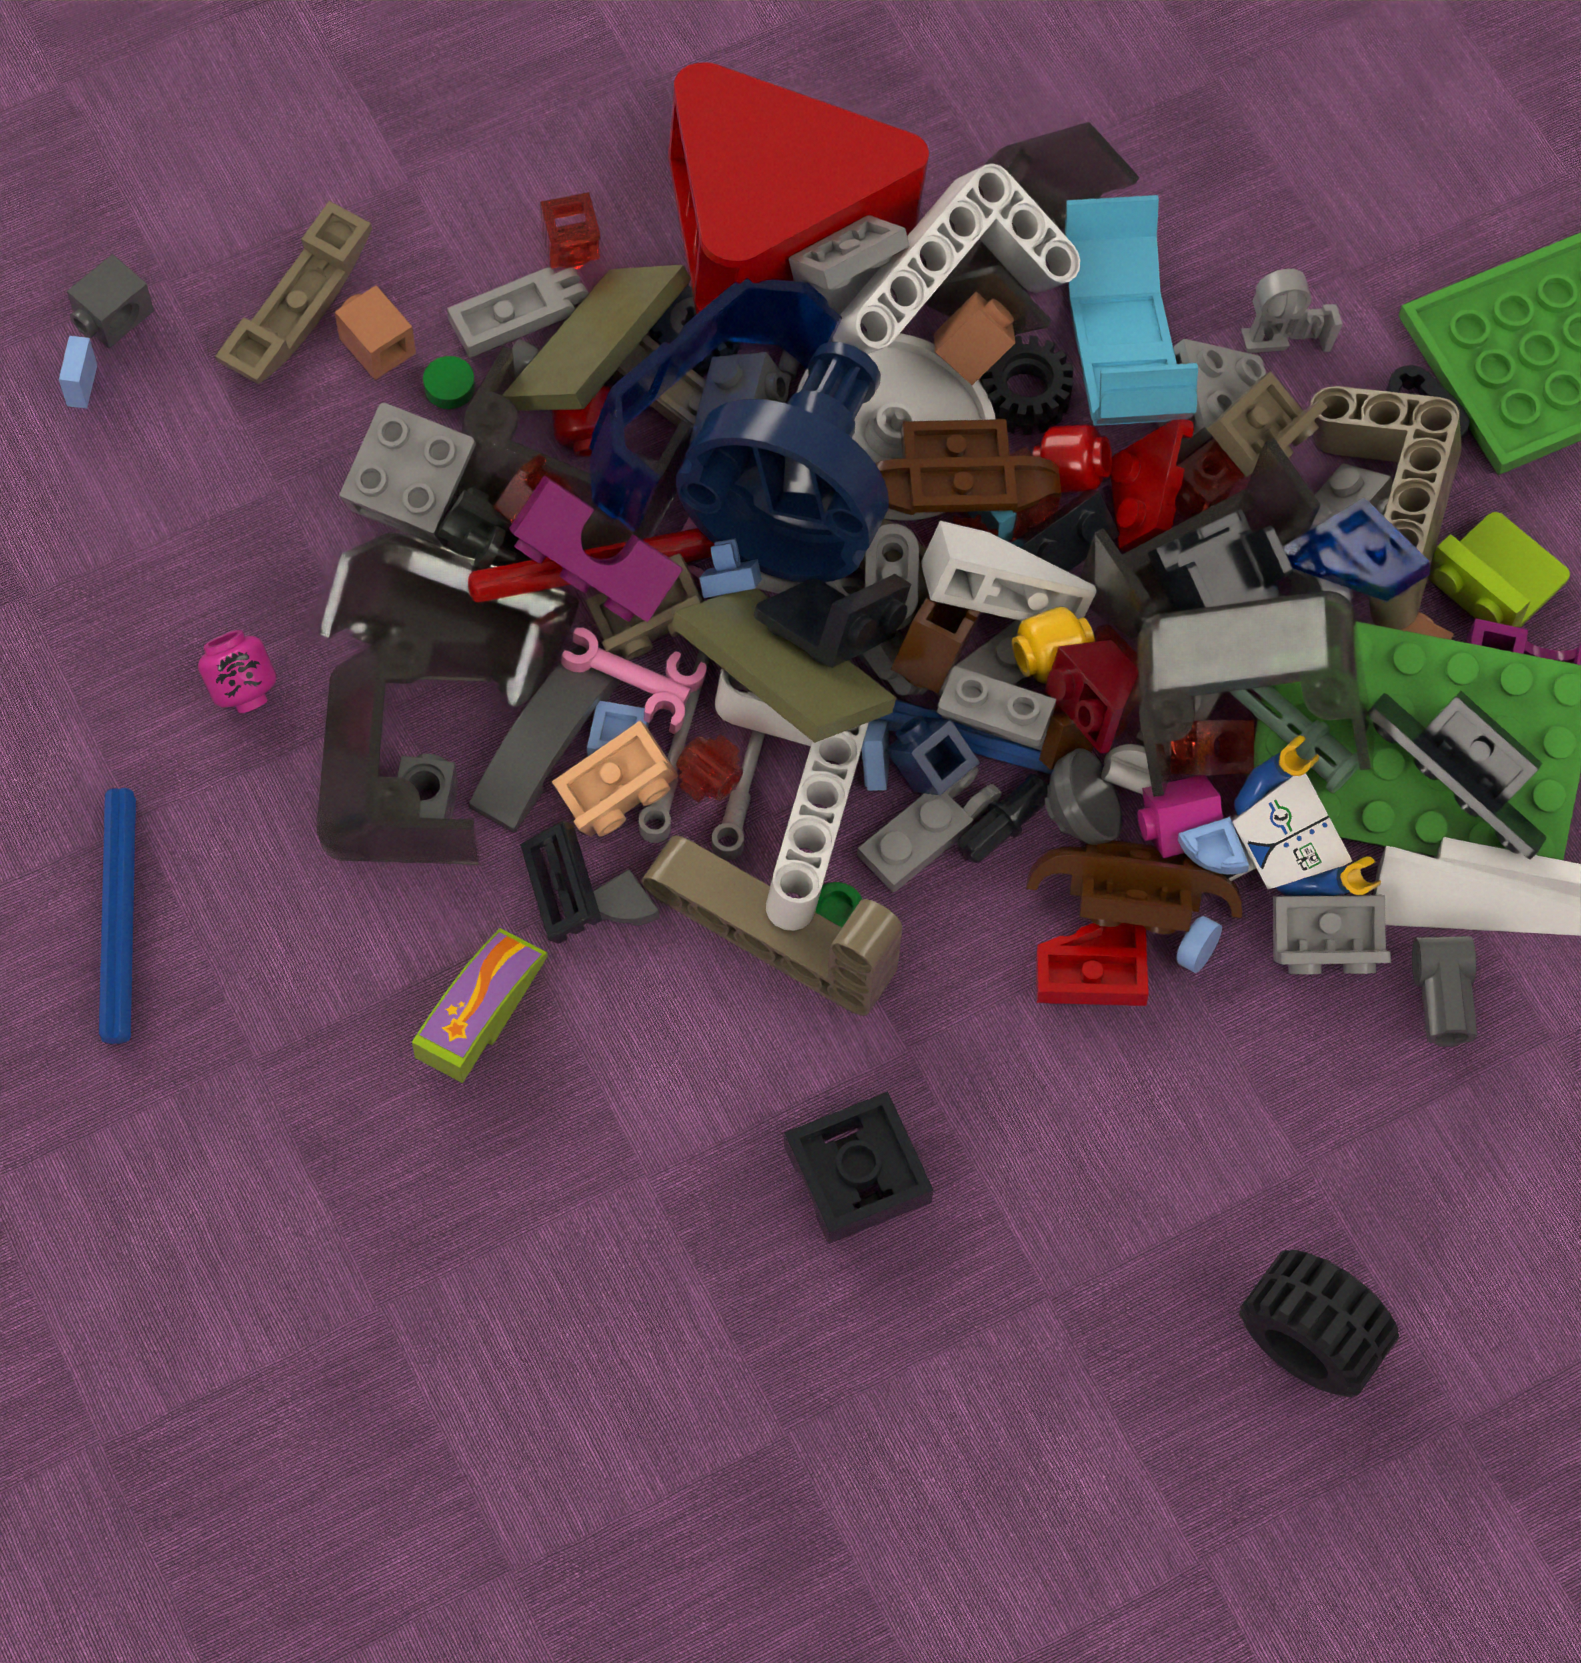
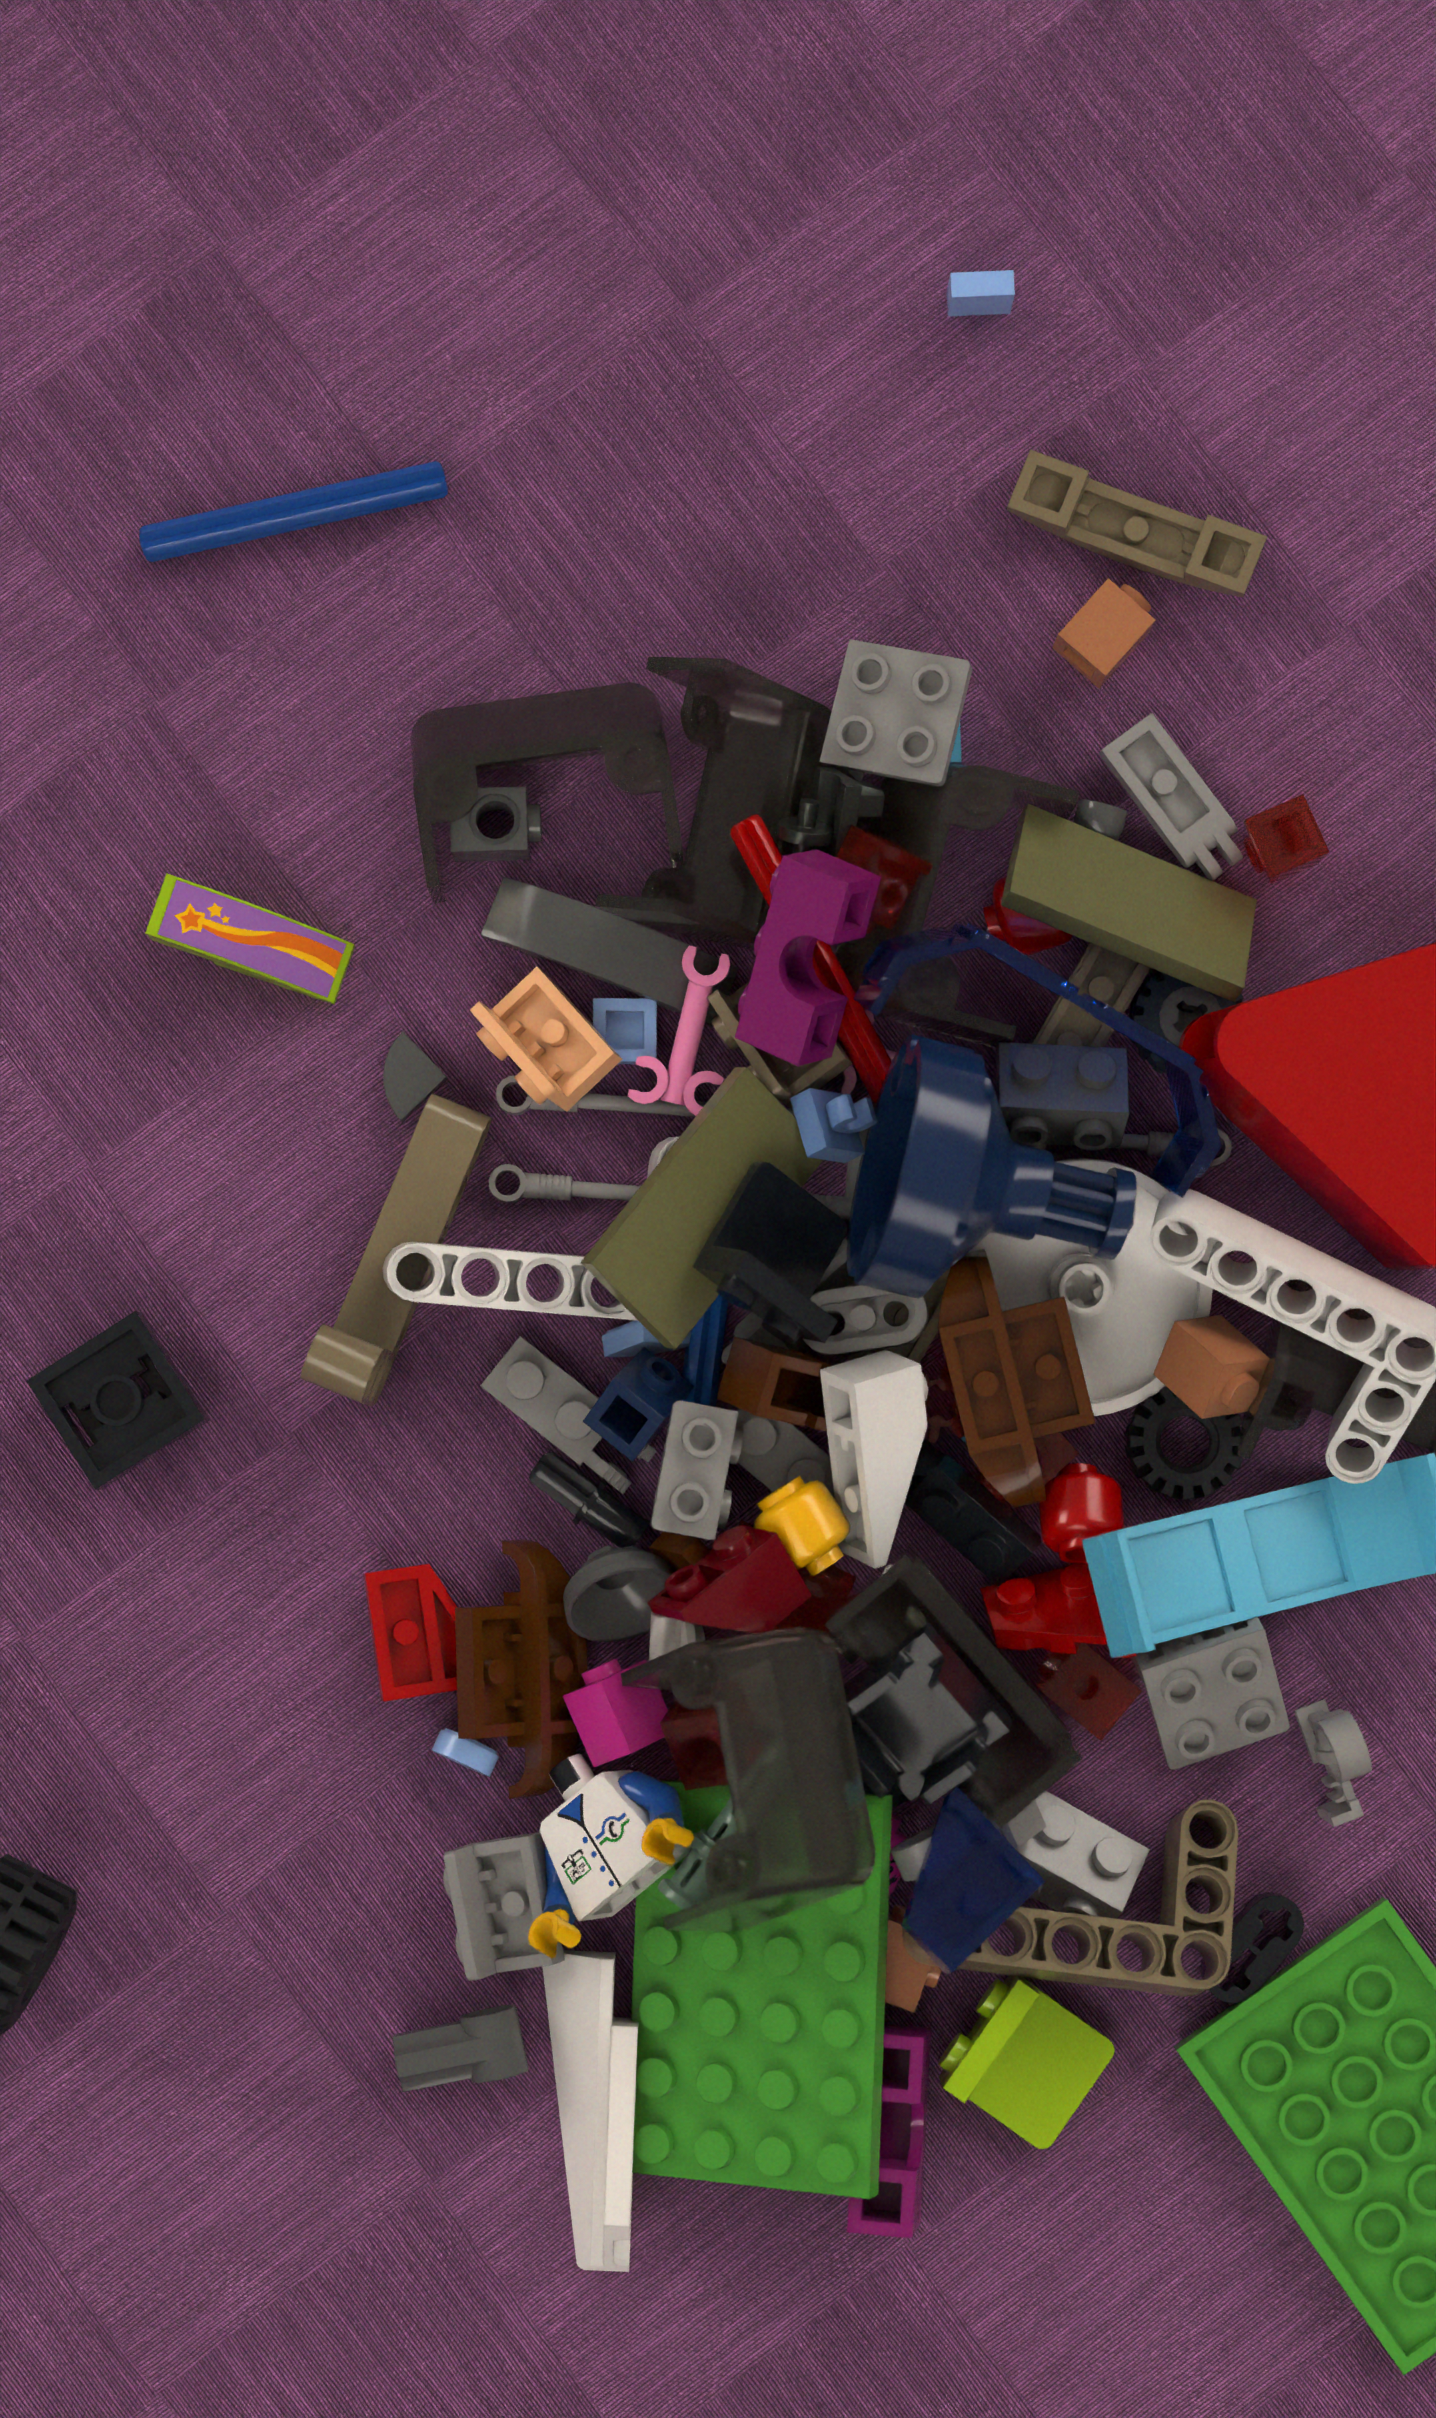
camera: 80 degrees right, 20 degrees up
dark grey brick [67,254,154,348] -> none
dark pink head [198,630,277,713] -> none
green tile [423,356,475,409] -> none
black tile [520,821,602,944] -> none
clear red gear [676,734,743,803] -> none
light grey bracket [788,215,910,349] -> none
green tile [815,882,863,928] -> none
light blue tile [1178,817,1249,874] -> none
dark tan bracket [1207,371,1327,477] -> none
black bracket [1367,691,1546,860] -> none

